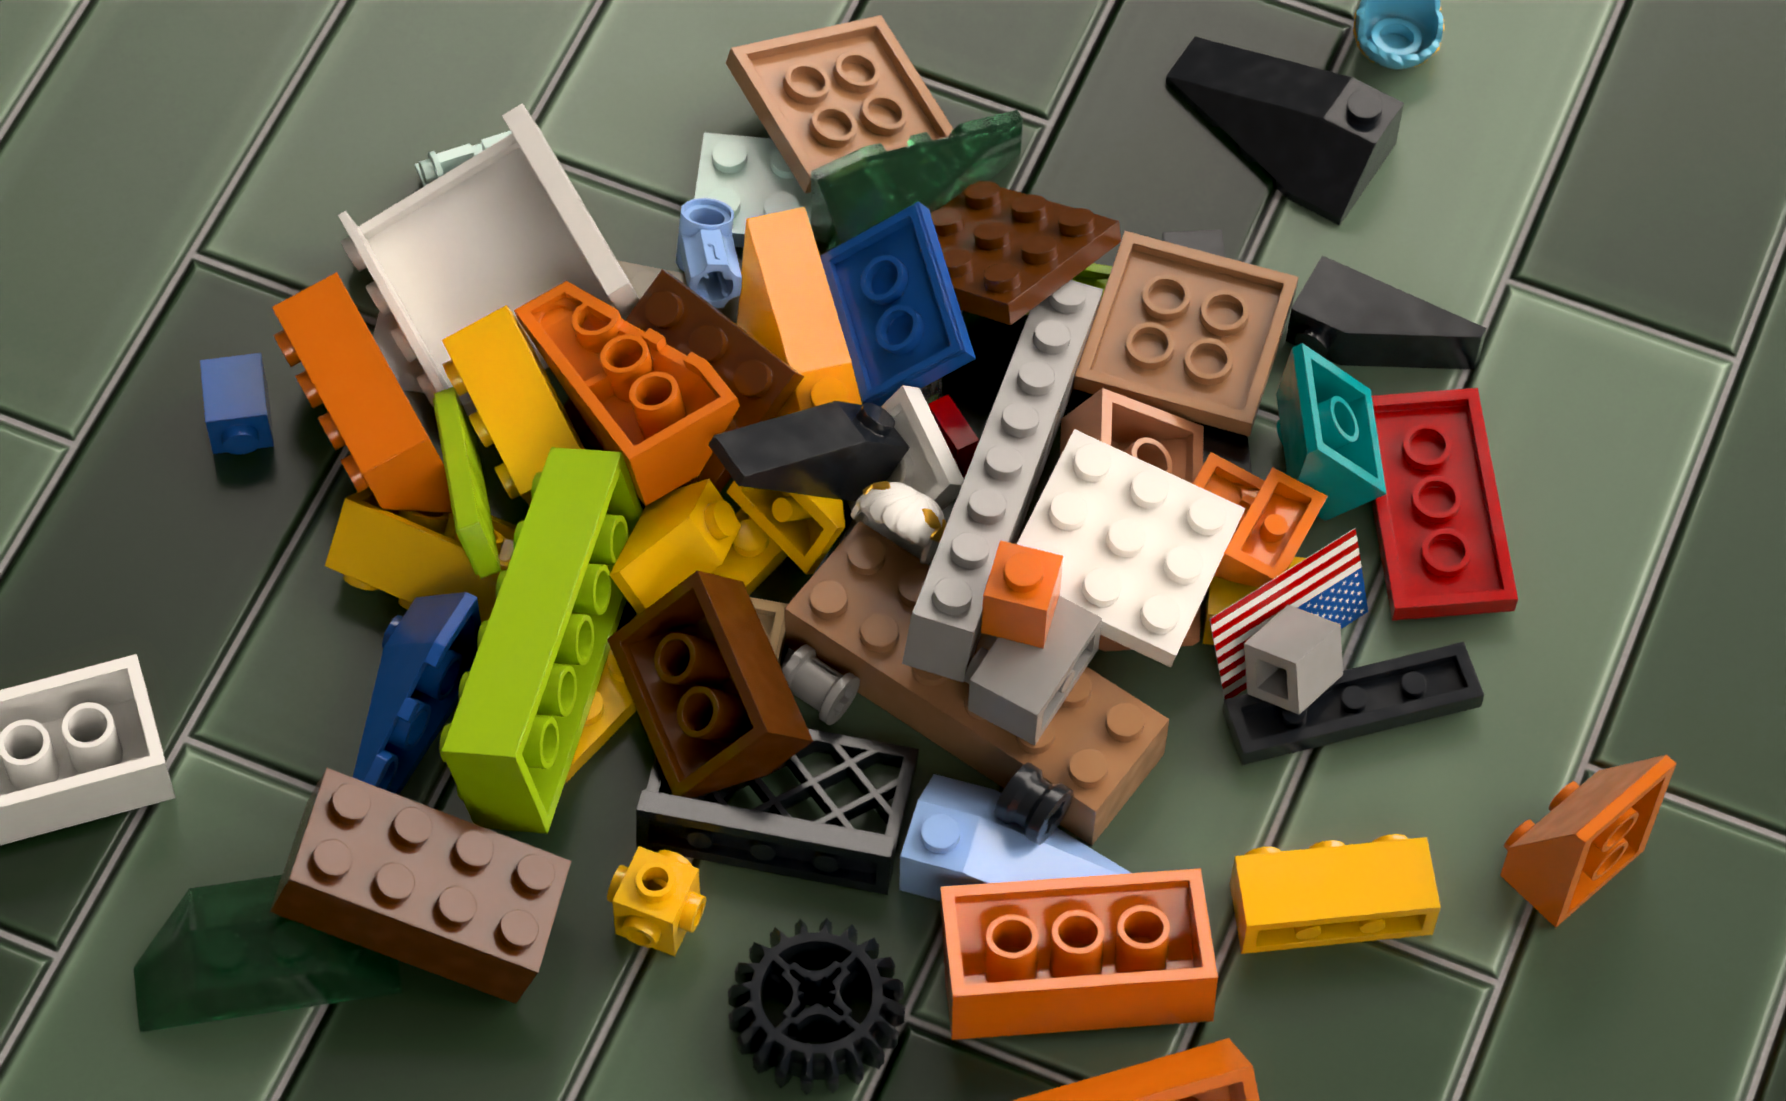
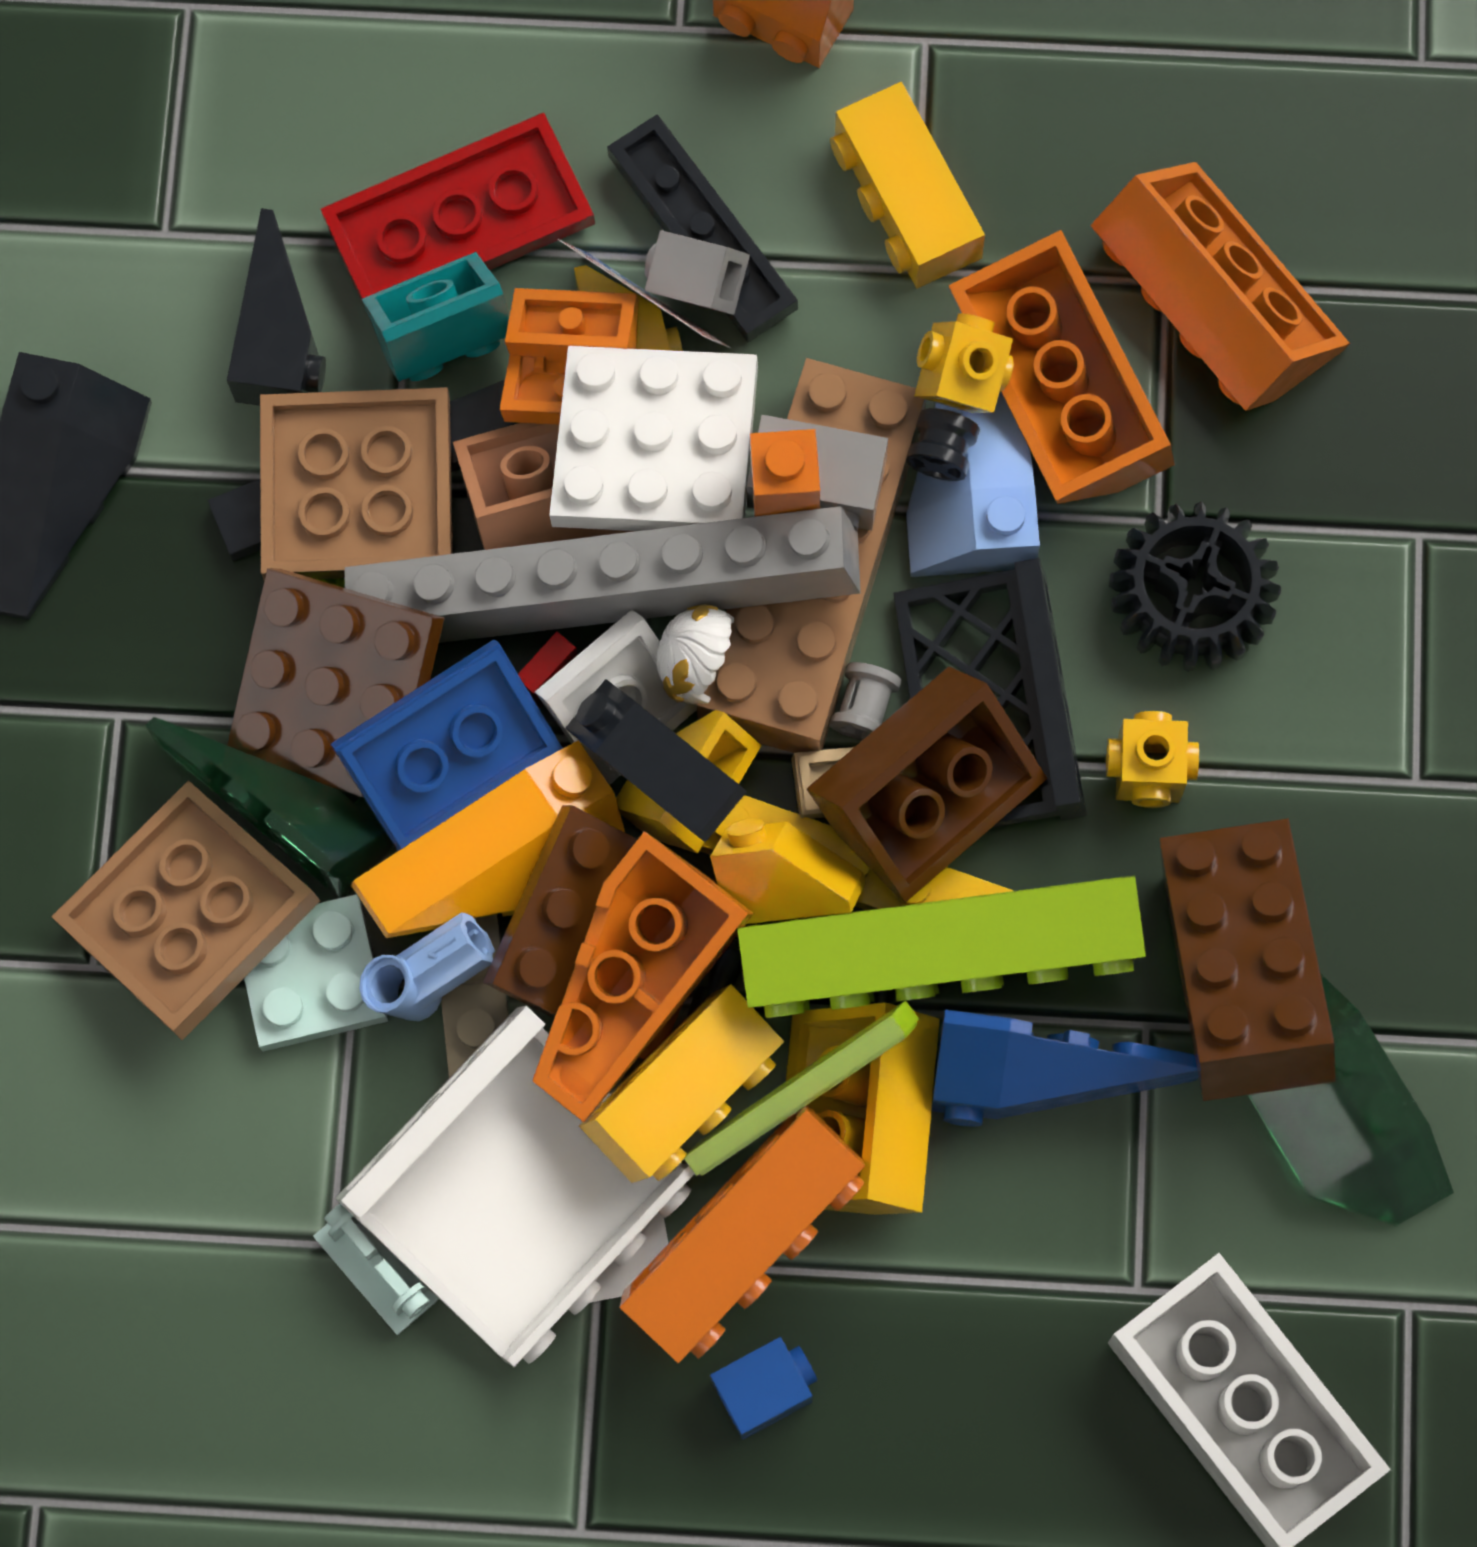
camera: 105 degrees left, 15 degrees up
none -> yellow brick [914,313,1013,413]

